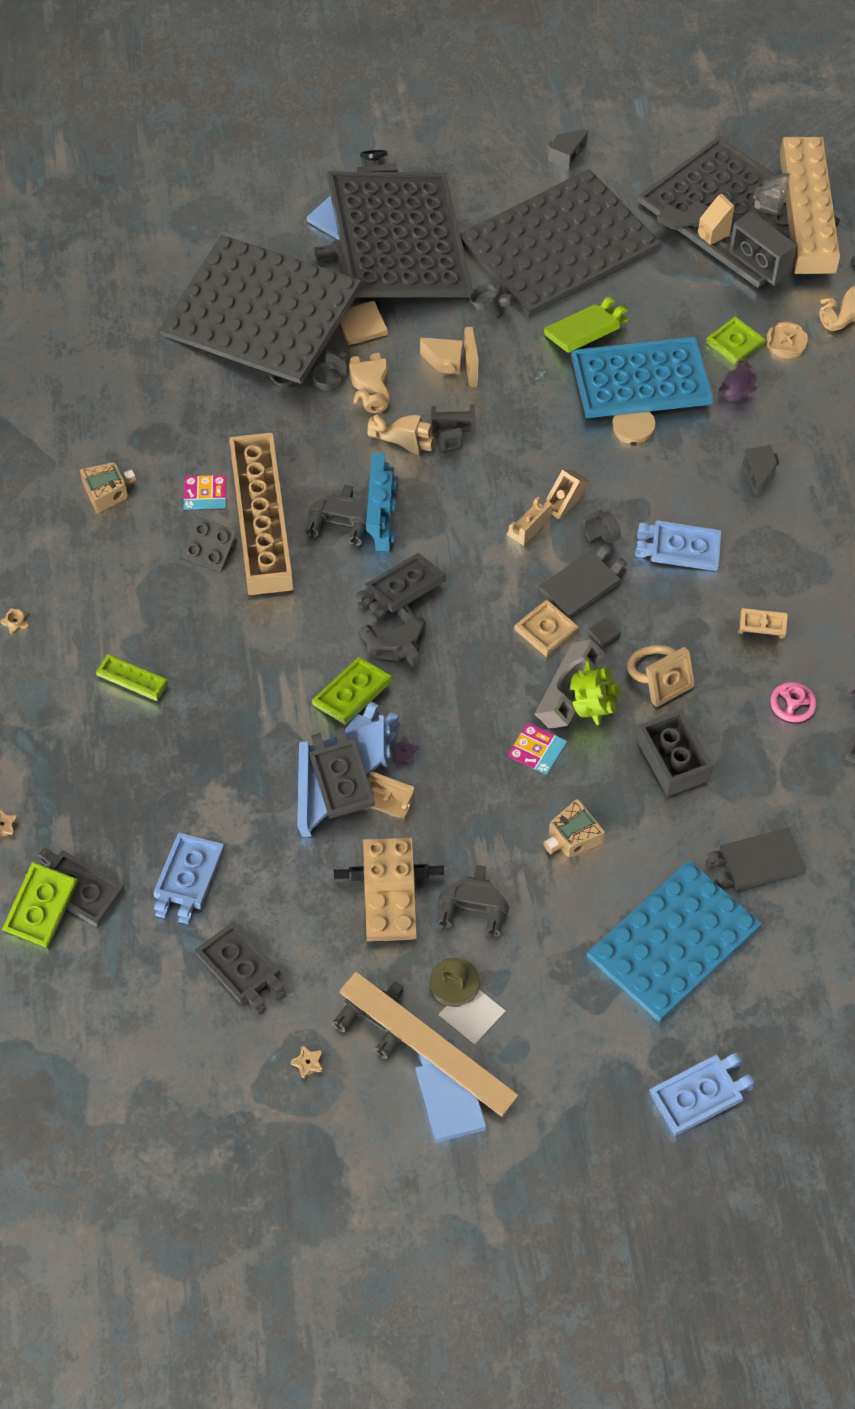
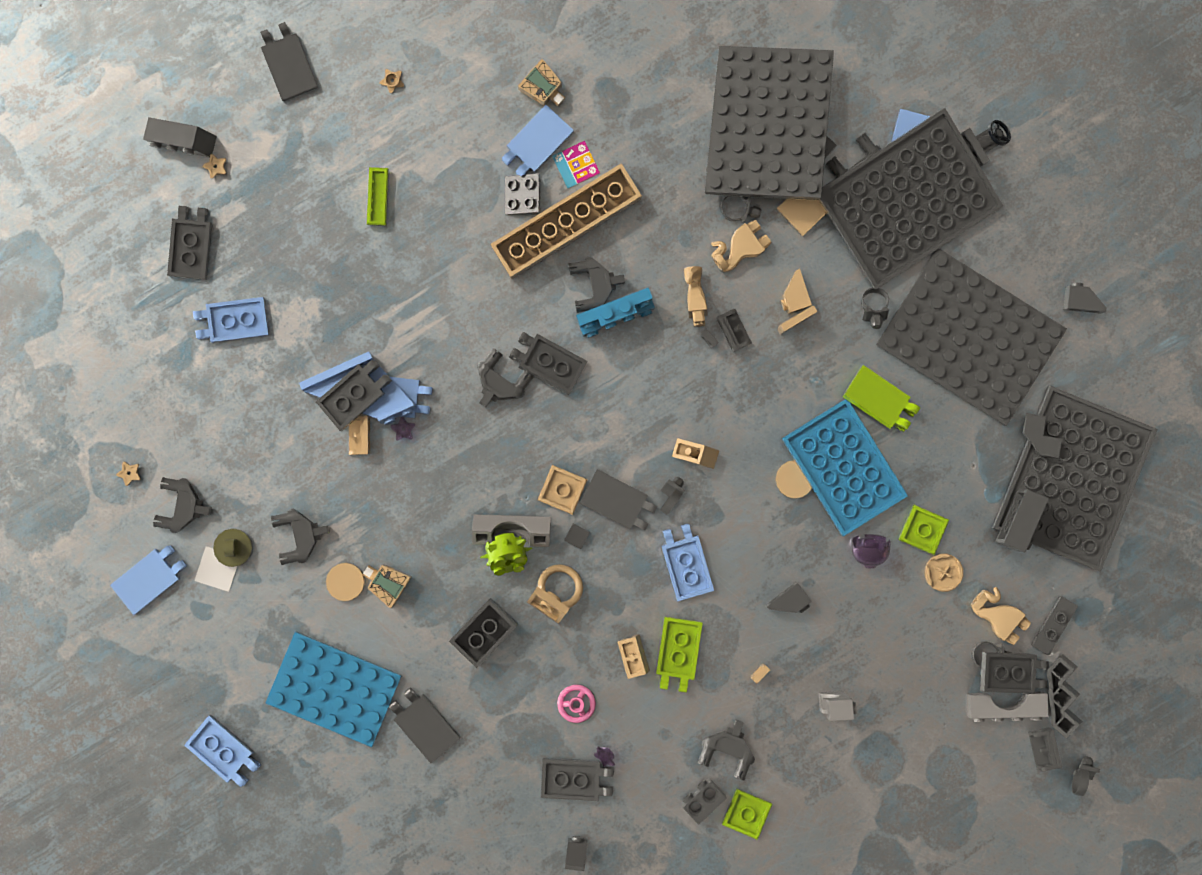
camera: 65 degrees right, 30 degrees up
lime tile [2,861,78,949] -> none
dark grey tile [195,921,286,1014] -> none
lime tile [311,657,393,725] -> none
tan piece [334,838,444,942] -> none
tan tile [340,972,518,1117] -> none
tan hinge [507,496,552,546] -> none
sticker [507,723,567,775] -> none
tan slope [698,194,734,245] -> none
clear slope [753,172,790,216] -> none
tan brick [780,137,840,274] -> none
none -> tan tile [326,563,365,601]
none -> light blue tile [502,105,574,177]
none -> lime tile [656,617,703,693]
none -> tan tile [751,664,770,684]

